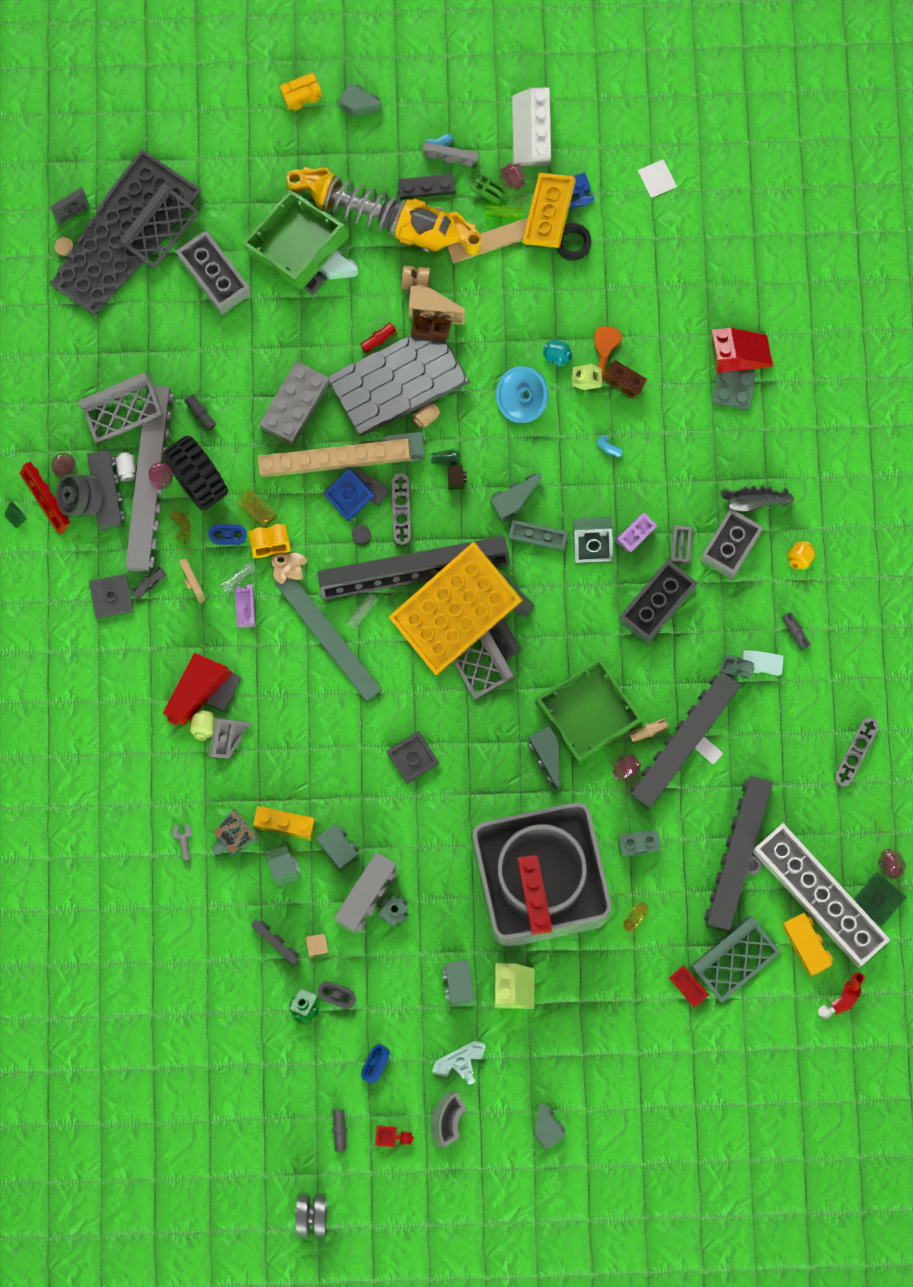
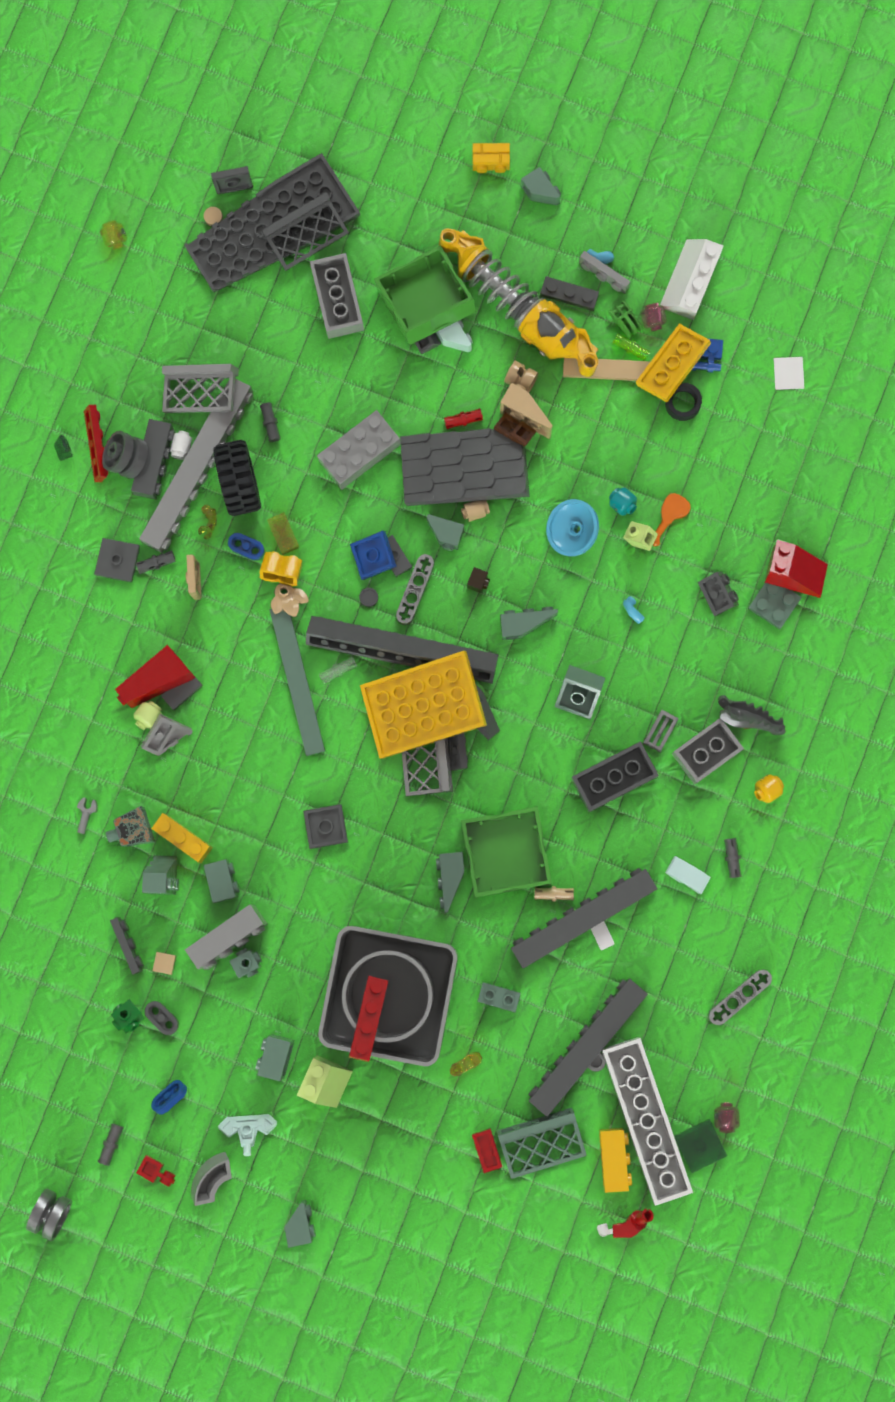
camera: 30 degrees right, 5 degrees up
head [51,453,77,479] -> none
clear pink head [148,462,173,489] -> none
clear pin [220,561,257,594] -> none
lavender hinge [234,584,256,628] -> none
tan brick [258,439,413,478] -> none
clear green cone [431,449,459,466] -> none
sand green plate [508,520,568,551] -> none
reddish brown brick [602,360,647,399] -> none
head [612,753,642,782] -> none
lavender hinge [614,512,657,552] -> none
sand green plate [718,655,755,678] -> none
none -> dark grey bracket [698,572,739,616]

